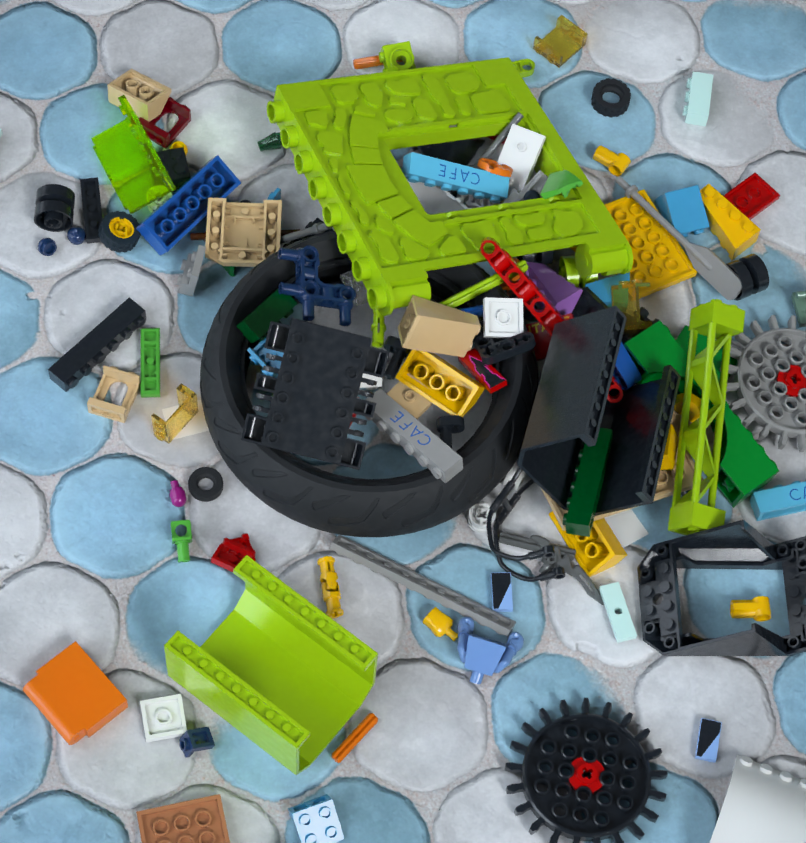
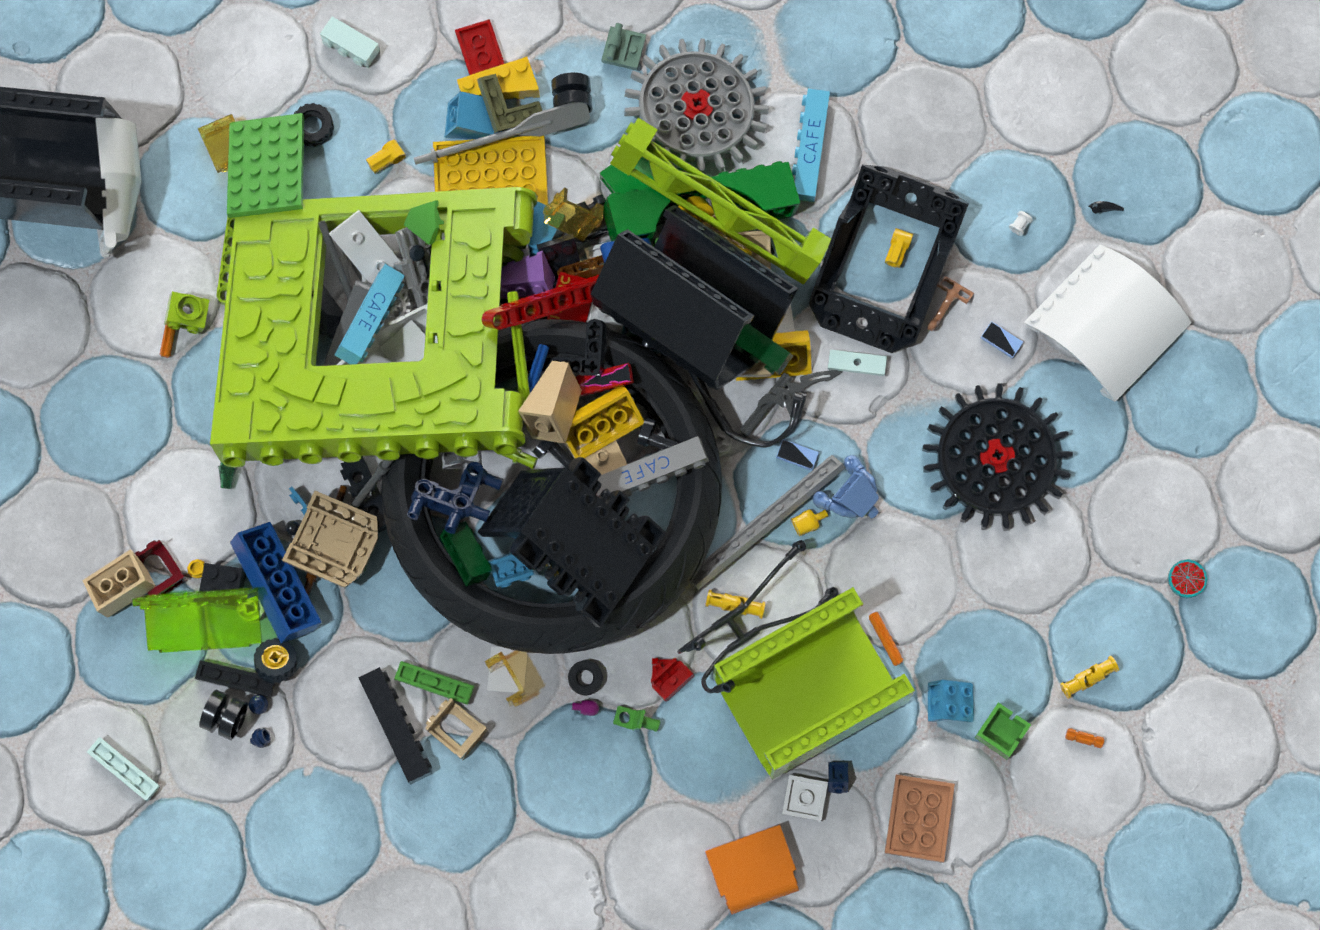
camera: 60 degrees left, 15 degrees up
light grey plate [177,245,206,297] -> none
orange tile [477,158,513,177] -> none
white plate [483,297,524,338] -> none
none -> bright green plate [227,113,304,218]
none -> olive plate [477,74,542,133]
none -> black bar [677,540,839,694]
none -> nougat piece [927,276,974,331]

